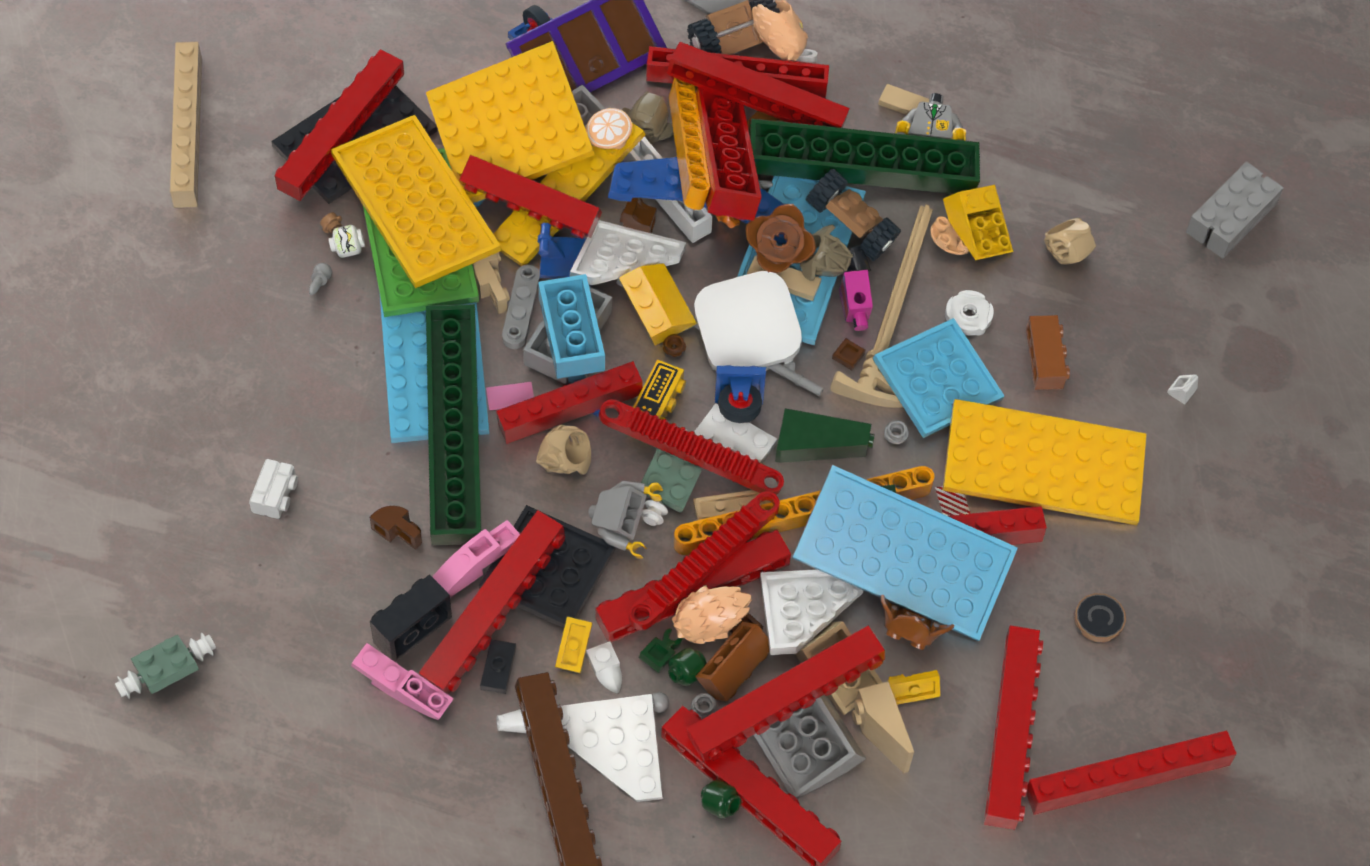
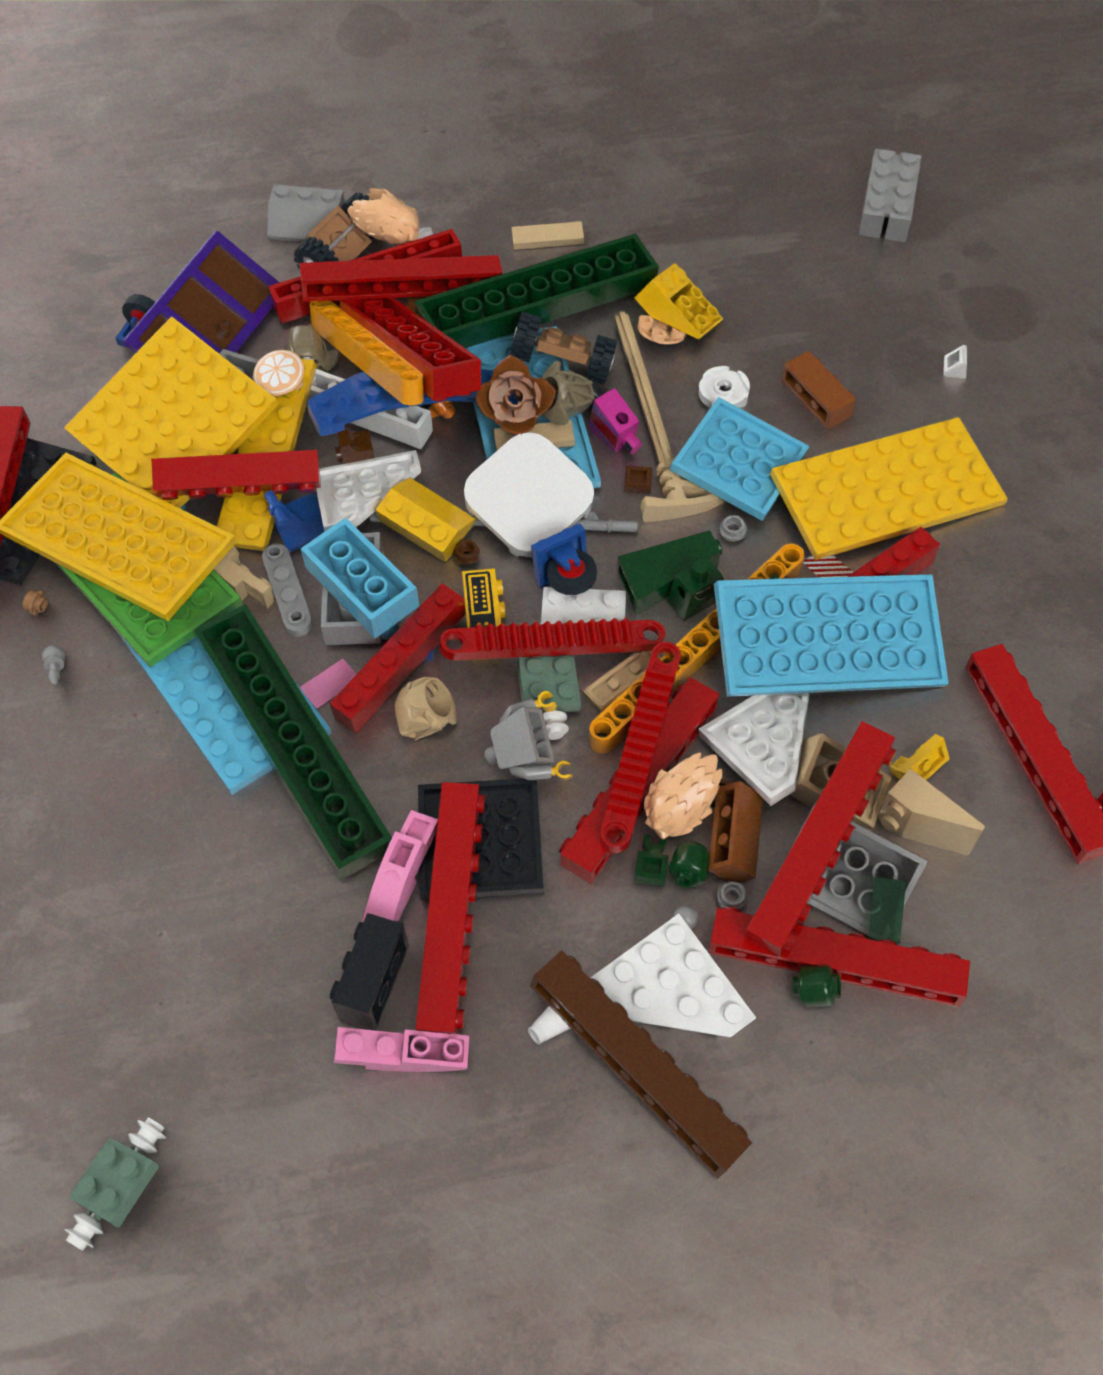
camera: 25 degrees left, 0 degrees up
white brick [249,459,298,519] -> none
white head [329,225,365,258] -> none
reddish brown brick [369,506,422,550] -> none
black plate [480,639,516,694] -> none
yellow hinge [555,617,593,674] -> none
white plate [586,641,622,694] -> none
dark orange brick [880,595,955,650] -> none
light grey torso [895,93,966,141] -> none
tan piece [1044,218,1096,265] -> none
black tile [1074,593,1126,642] -> none
none -> dark green torso [667,558,724,622]
none -> clear green tile [868,876,907,944]

